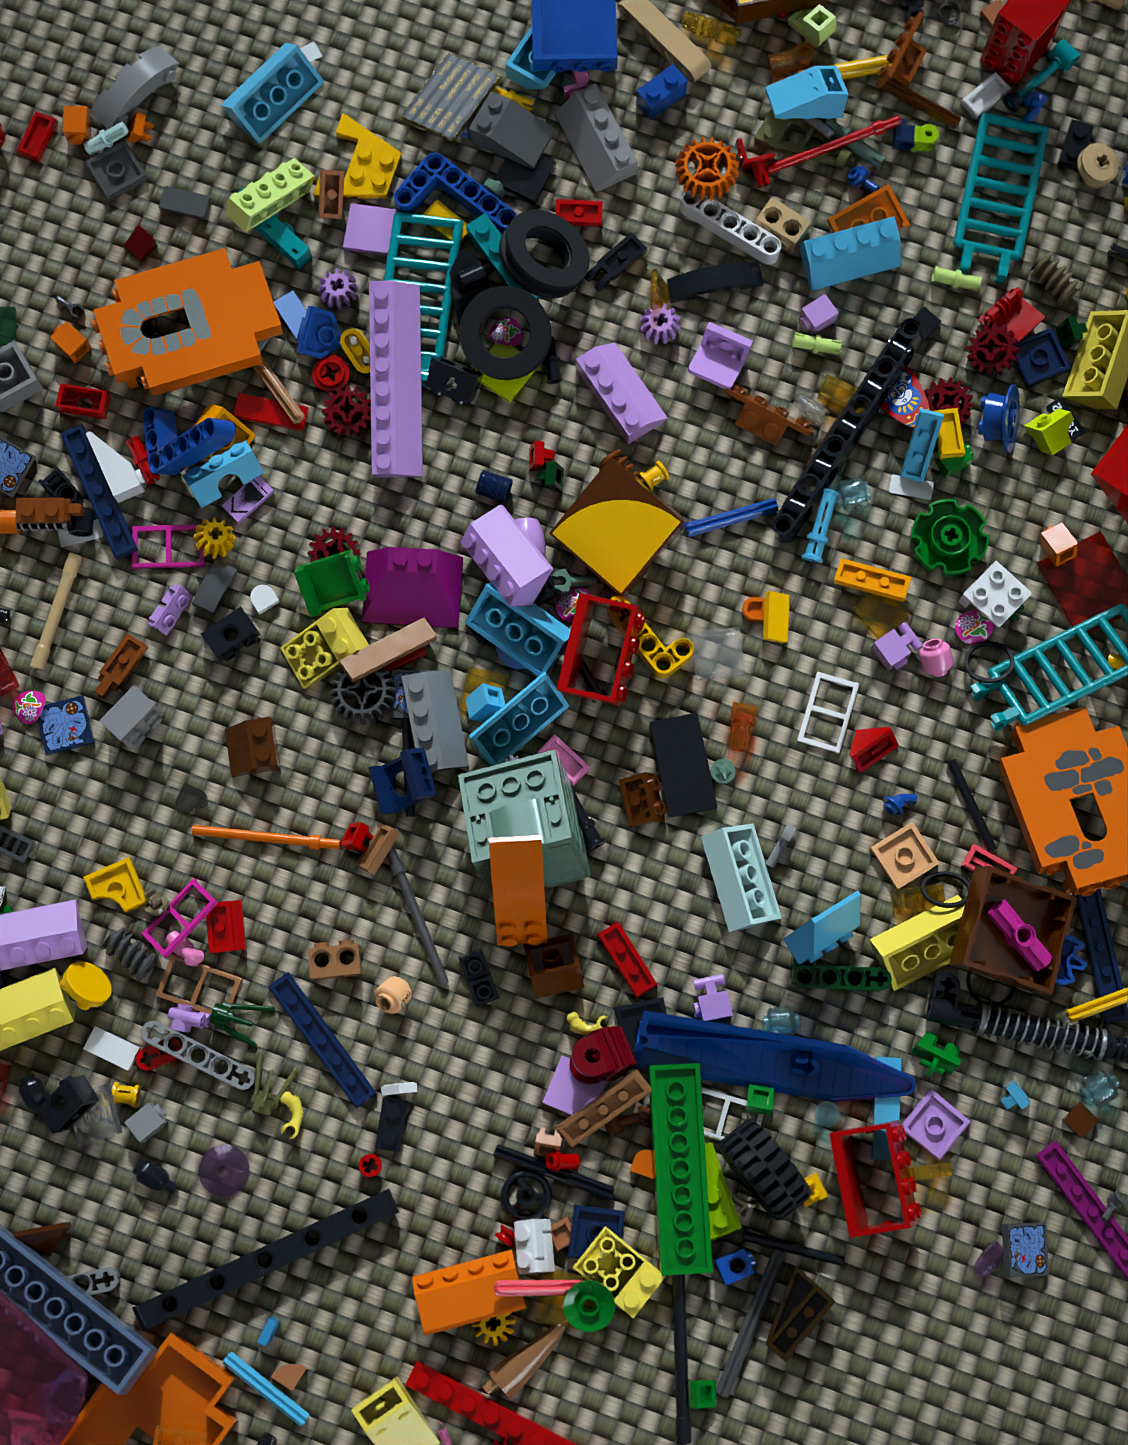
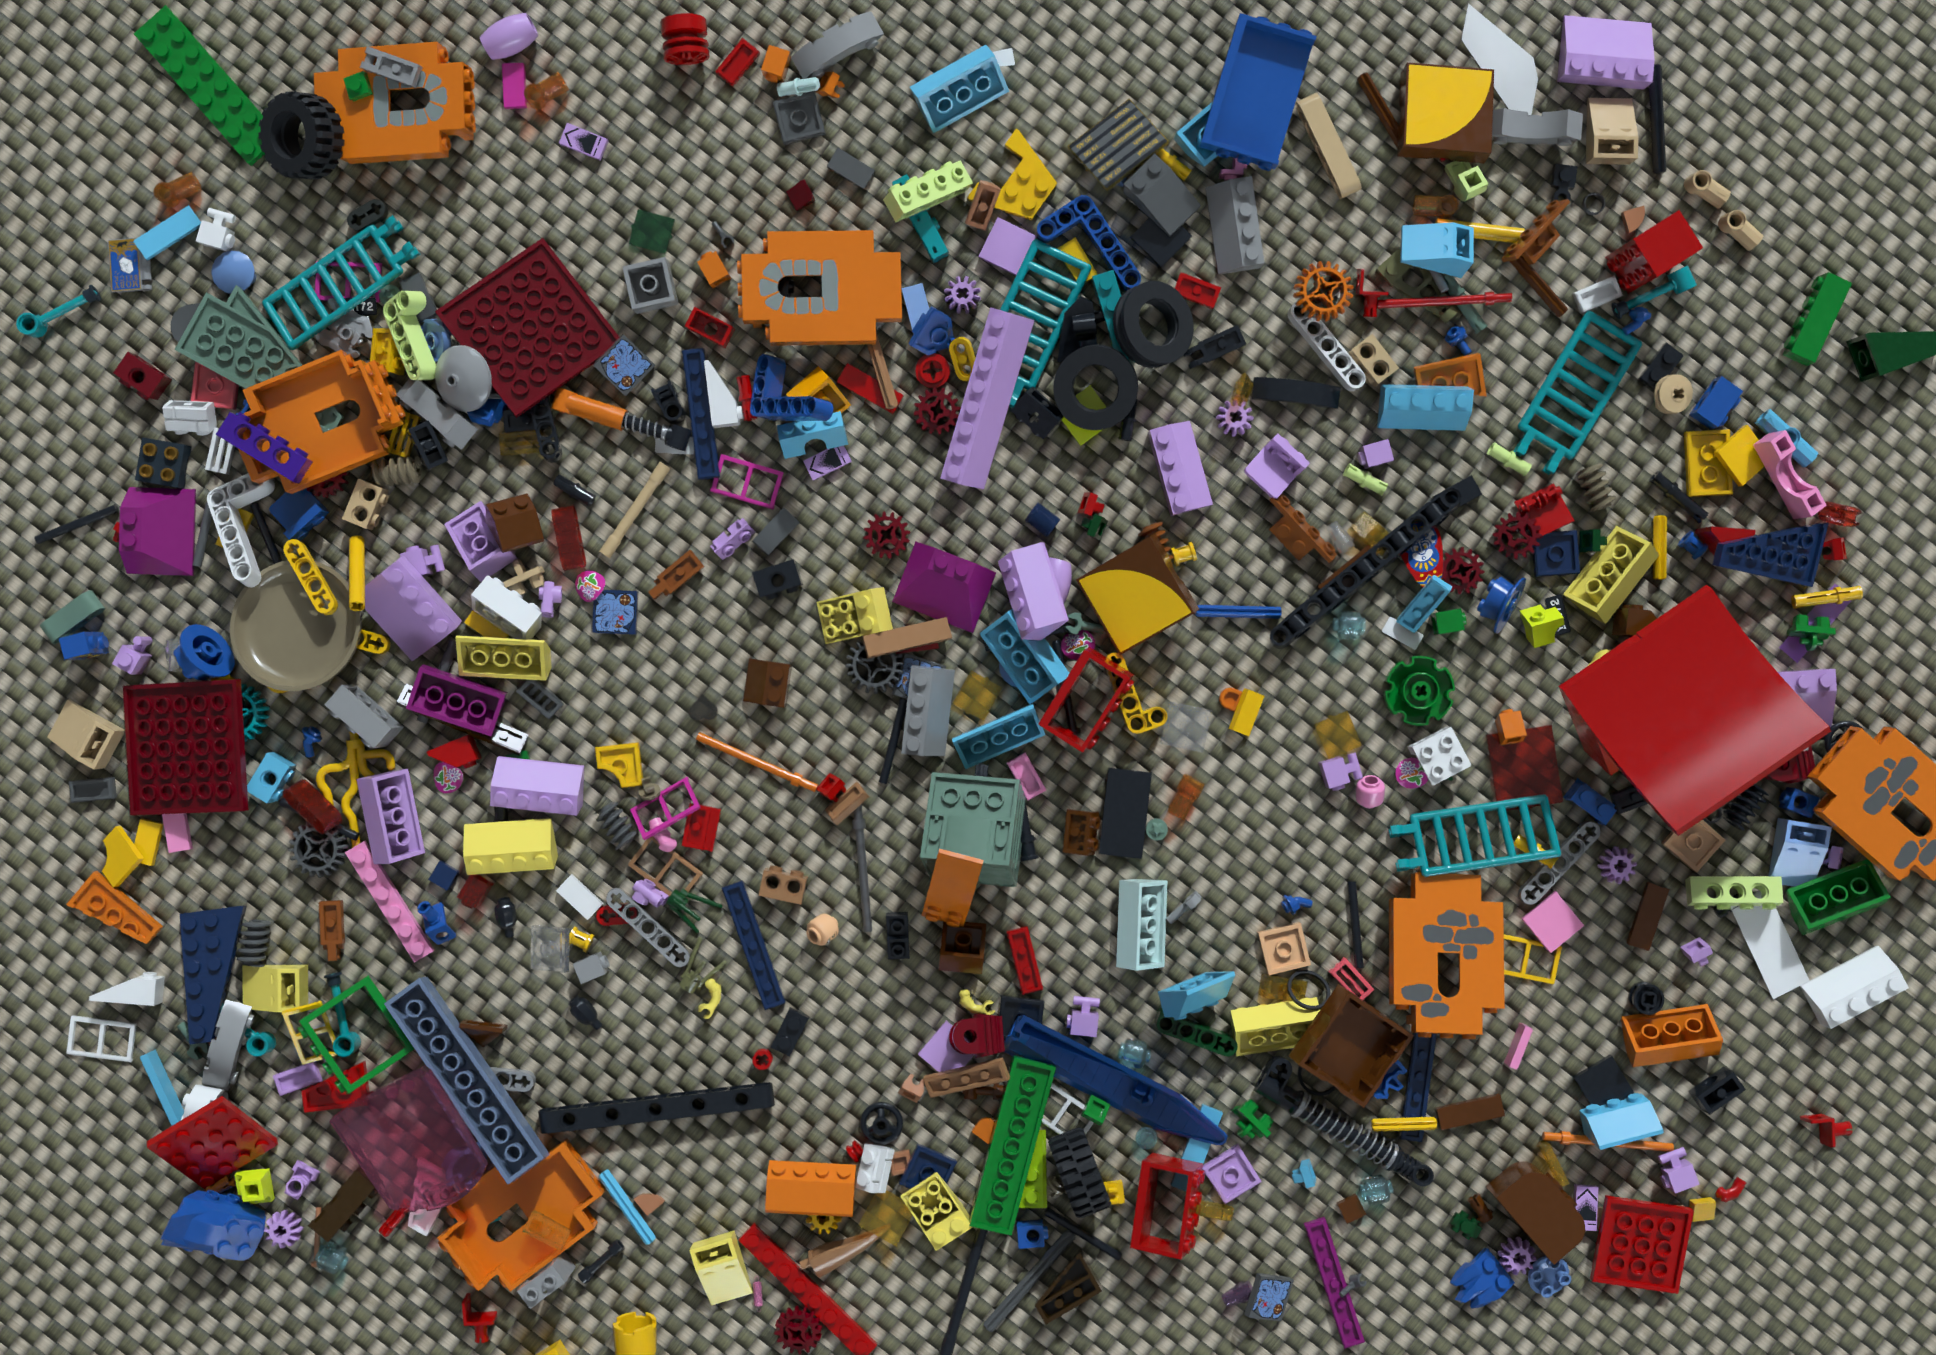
camera: 25 degrees right, 10 degrees up
dark orange hinge [16,498,85,524] -> none
black brick [37,1075,100,1134] -> none
yellow tile [60,961,112,1010] -> none
light grey brick [99,685,164,749] -> none
yellow gear [193,517,235,560] -> none
clear purple dish [199,1144,250,1196] -> none
white tile [250,585,280,615] -> none
dark azure tile [257,1316,281,1346] -> none
green panel [294,549,370,618] -> none
dark blue panel [368,748,437,815] -> none
white tile [381,1082,417,1096] -> none
medium azure panel [466,683,505,723] -> none
sand green tile [483,178,506,200] -> none
sticker [489,317,522,346] -> none
black axle [493,1144,615,1200] -> none
coral axle [494,1280,586,1296] -> none
red pin [546,1151,580,1172] -> none
green dish [563,1280,615,1332] -> none
blue brick [636,64,688,120] -> none
clear yellow hinge [681,12,741,48] -> none
green plate [690,1379,716,1409] -> none
white window [797,672,859,754] -> none
medium azure pin [801,488,838,564] -> none
light orange plate [834,558,912,602] -> none
red slope [849,727,899,773] -> none
leg [892,119,939,151] -> none
yellow tile [934,408,965,459] -> none
black piece [964,641,1014,683] -> none
dark pink piece [987,899,1052,971] -> none

